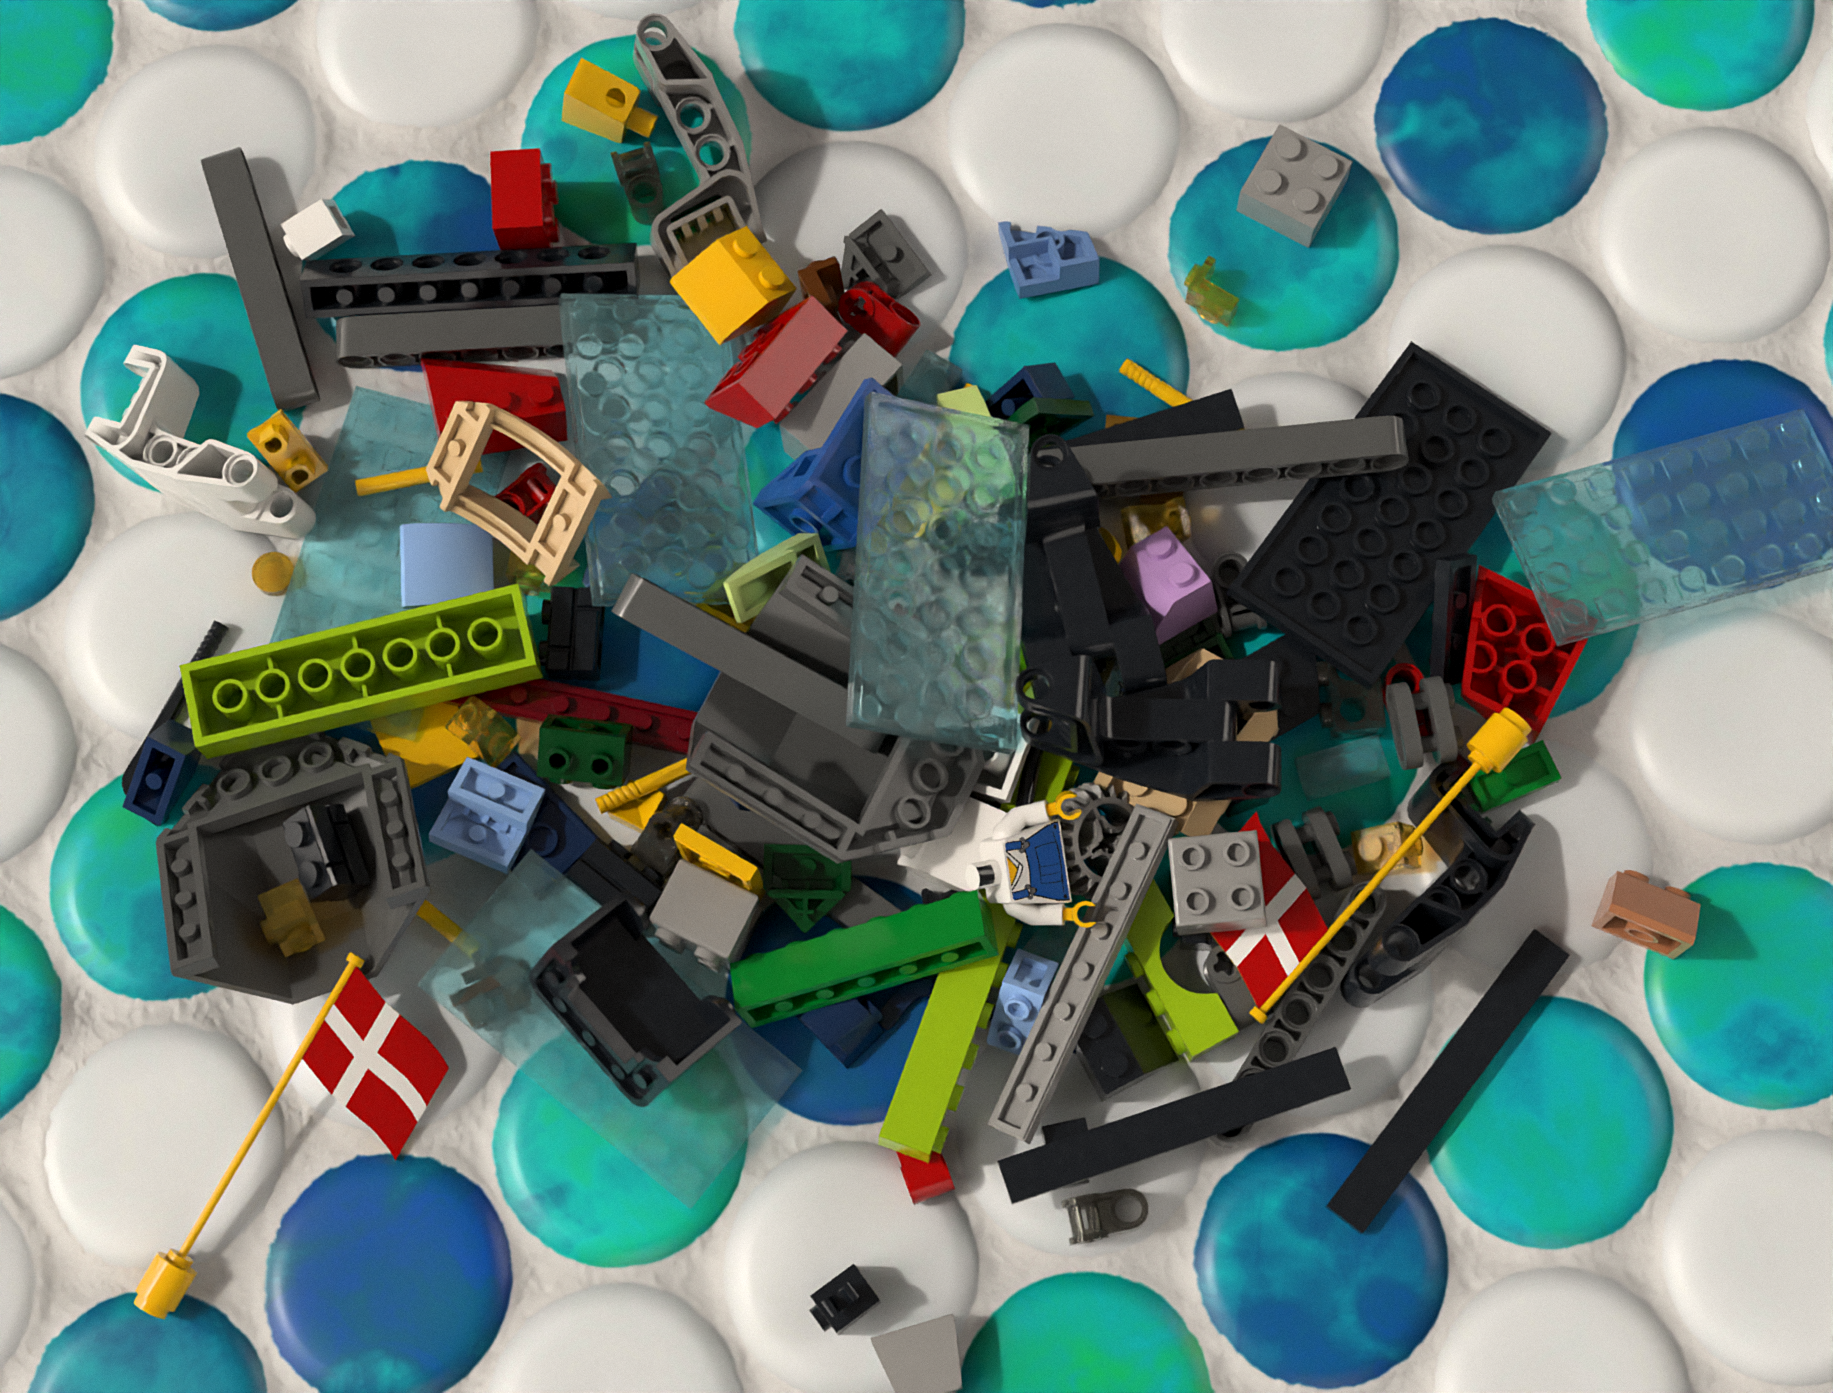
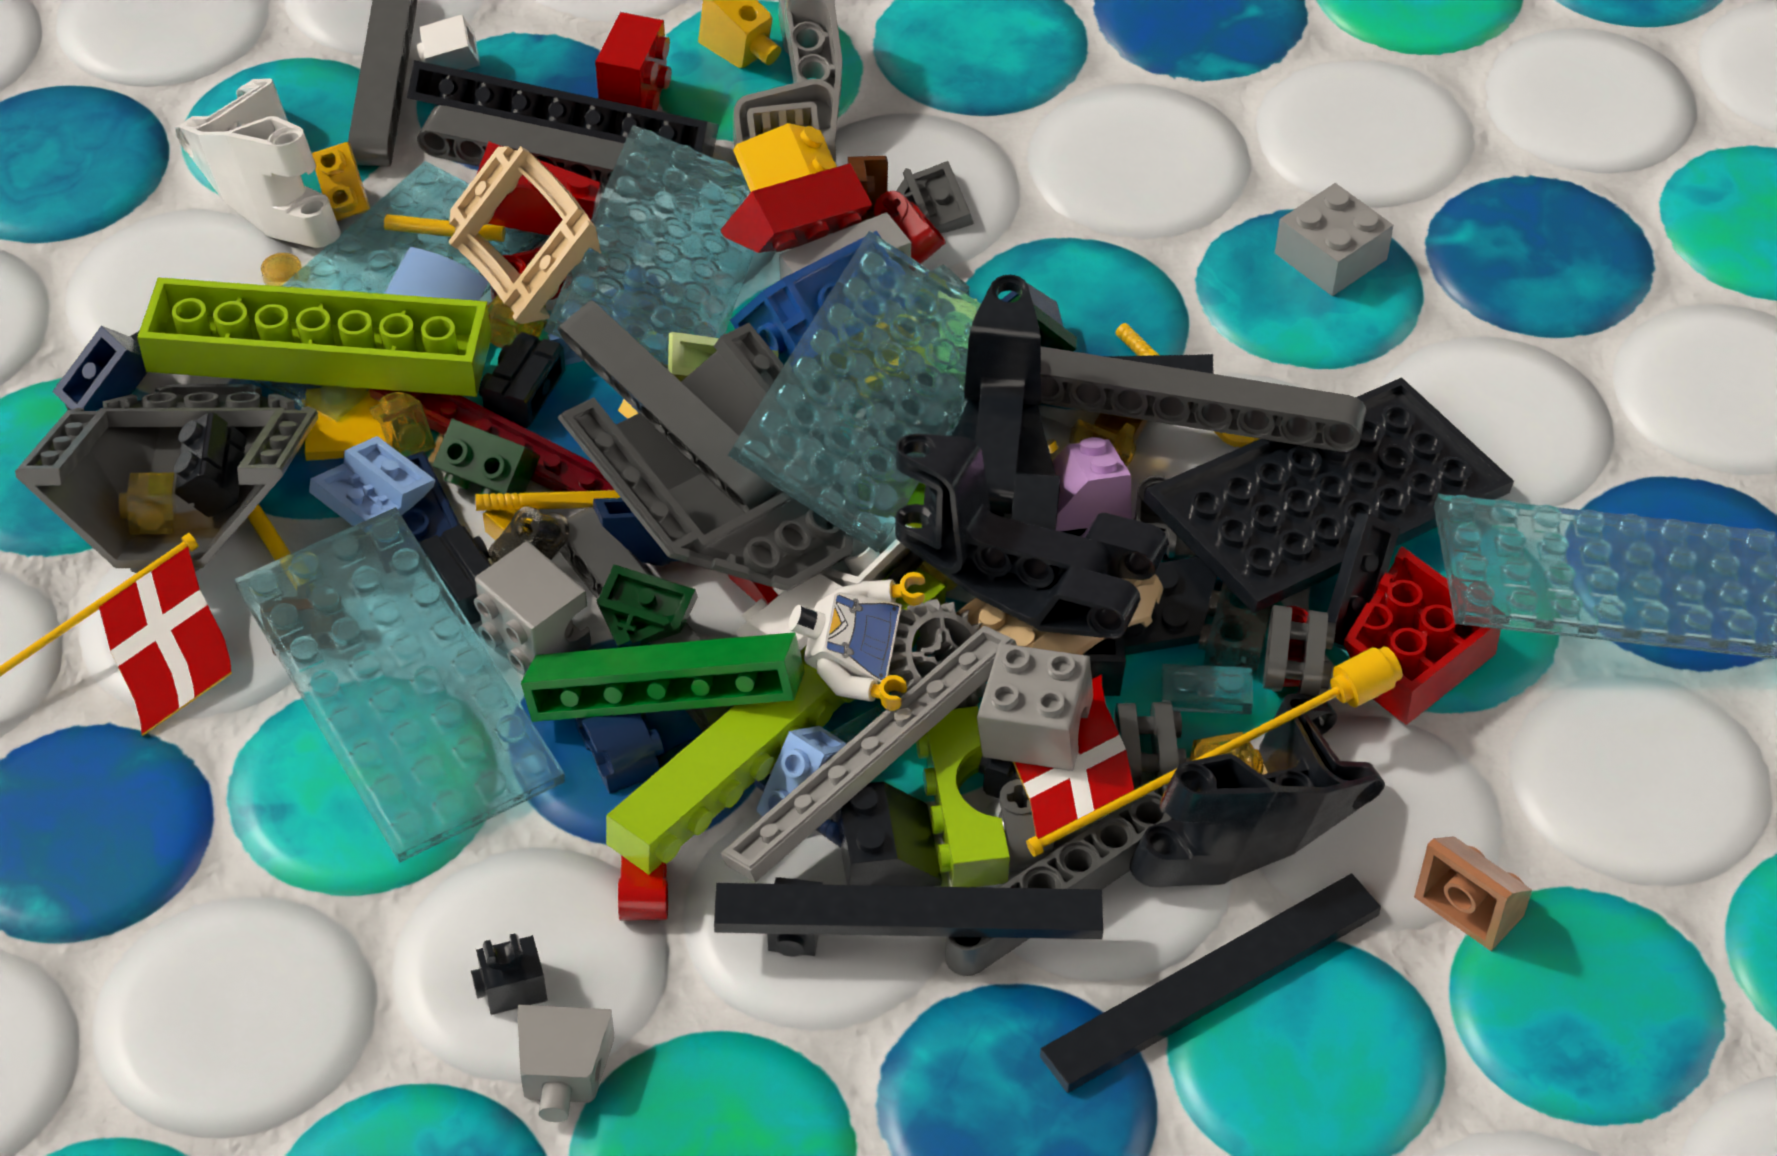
camera: 15 degrees right, 25 degrees down
black windscreen [529,888,742,1107] -> none
clear smoke piece [610,141,667,225] -> none
yellow tile [673,823,766,901] -> none
medium blue slope [998,221,1100,299] -> none
clear smoke piece [1061,1189,1148,1246] -> none
clear yellow bracket [1184,256,1239,327] -> none
green plate [1467,740,1562,815] -> none

